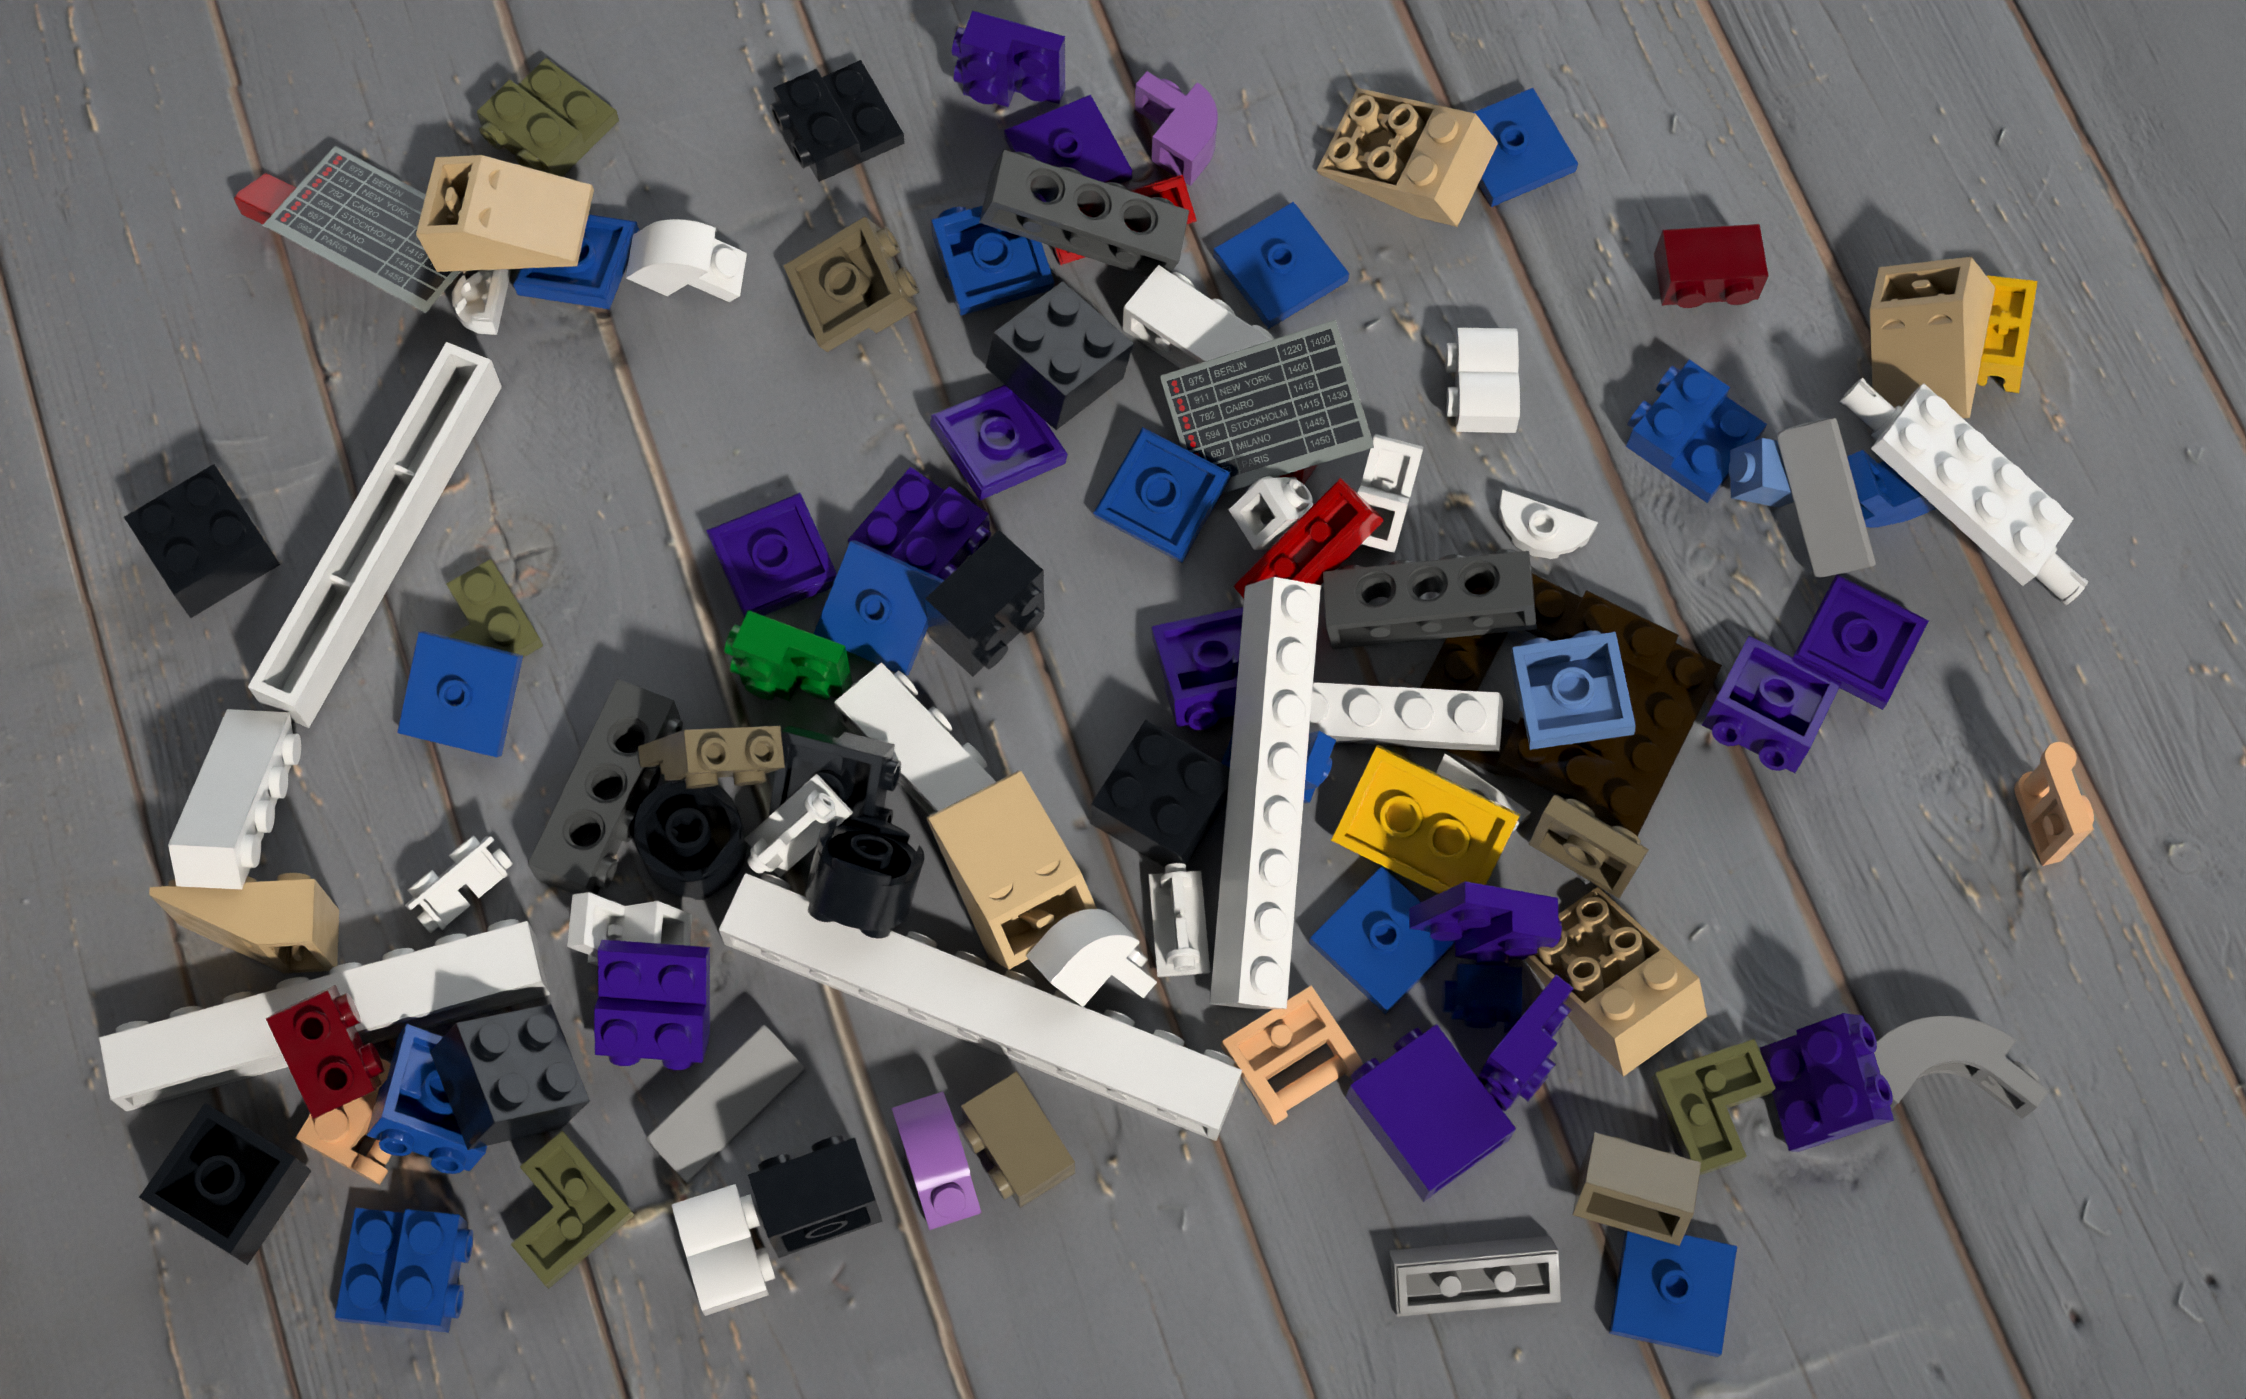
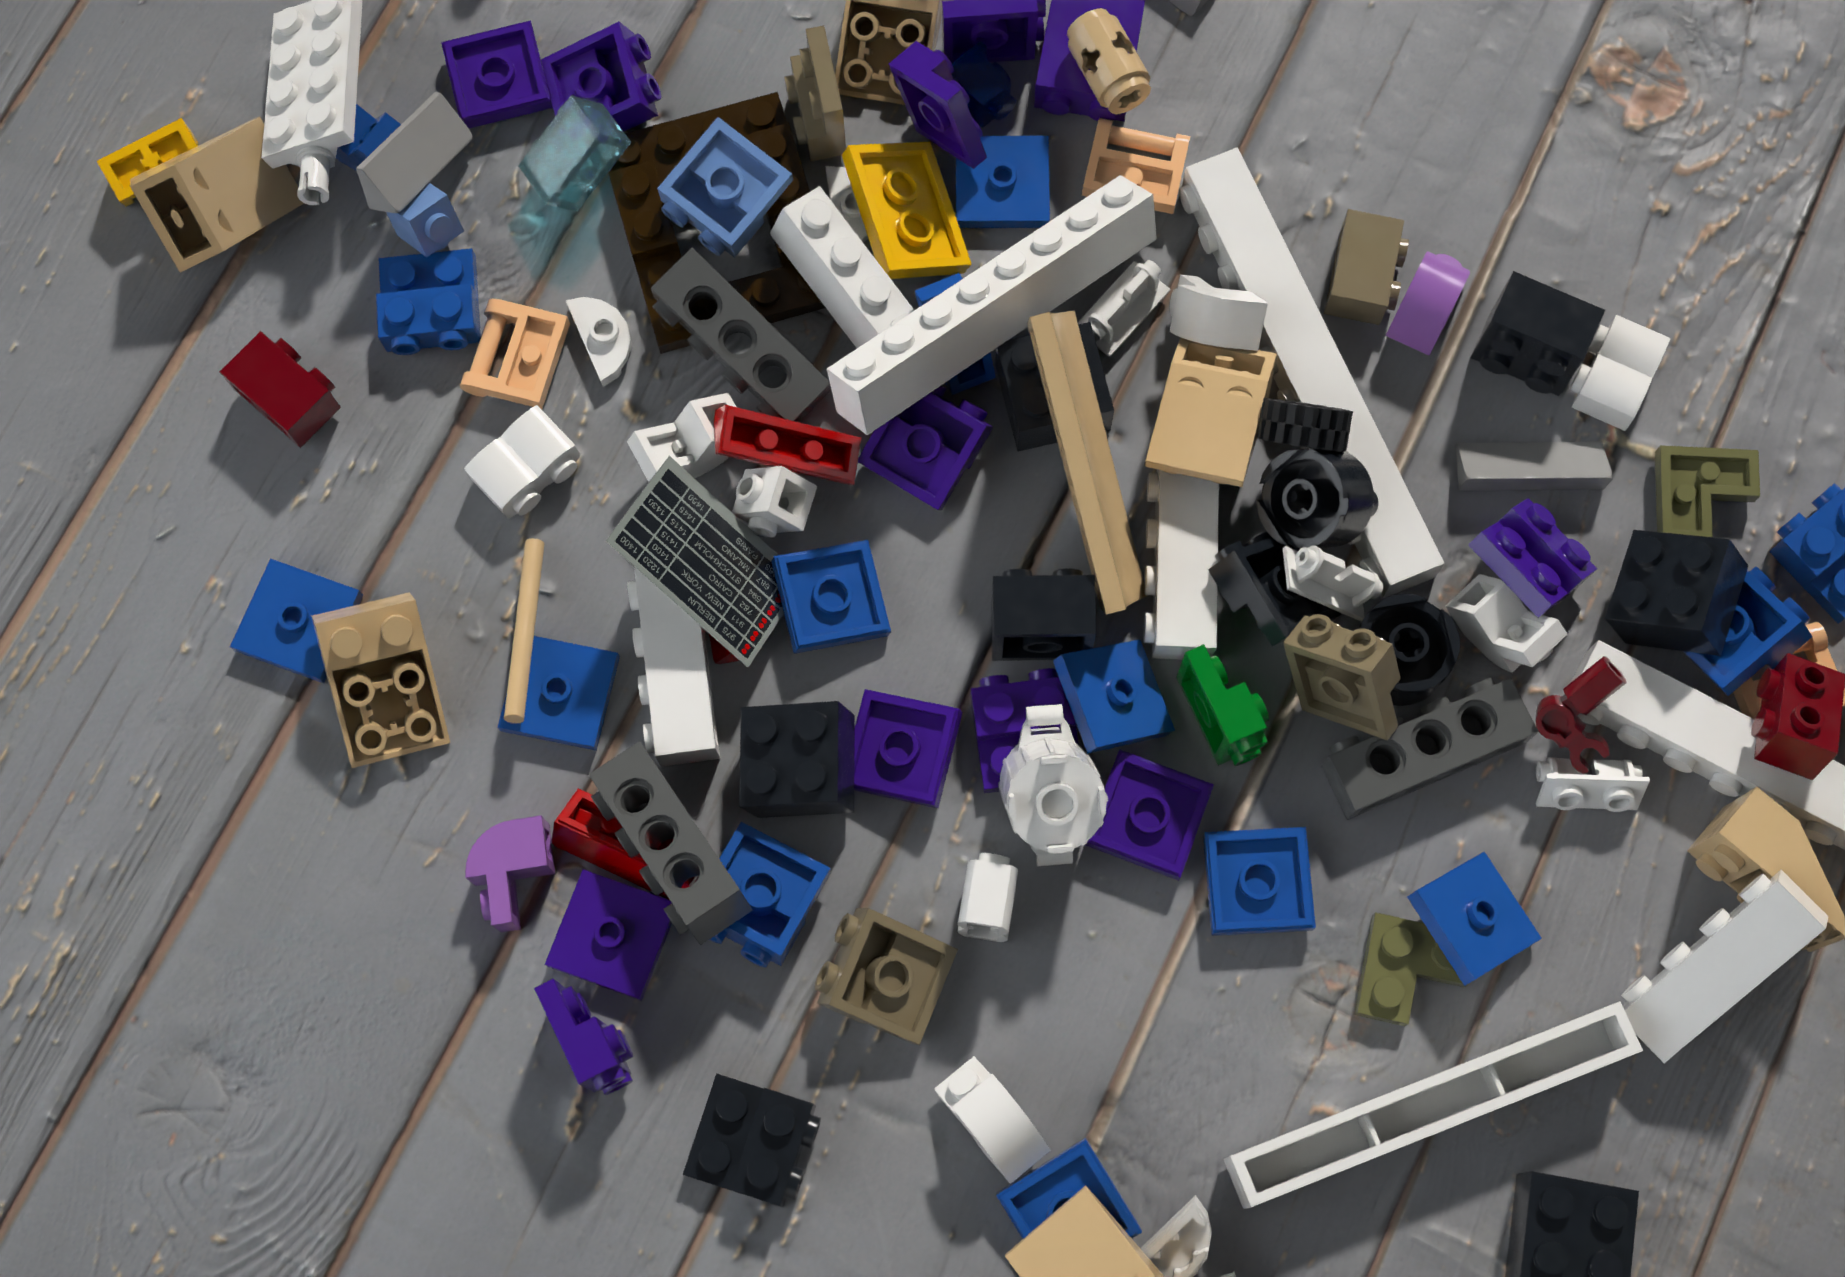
camera: 130 degrees left, 5 degrees up
none -> light nougat plate [460,299,570,409]
none -> tan bar [504,538,545,723]
none -> clear light blue brick [518,95,631,212]
none -> white brick [957,853,1018,942]
none -> white container [998,704,1108,866]
none -> tan arch [1027,310,1147,615]
none -> tan piece [1067,8,1151,114]
none -> blue plate [1203,827,1316,936]
none -> black tyre [1257,398,1353,451]
none -> dark red bar [1535,656,1627,774]

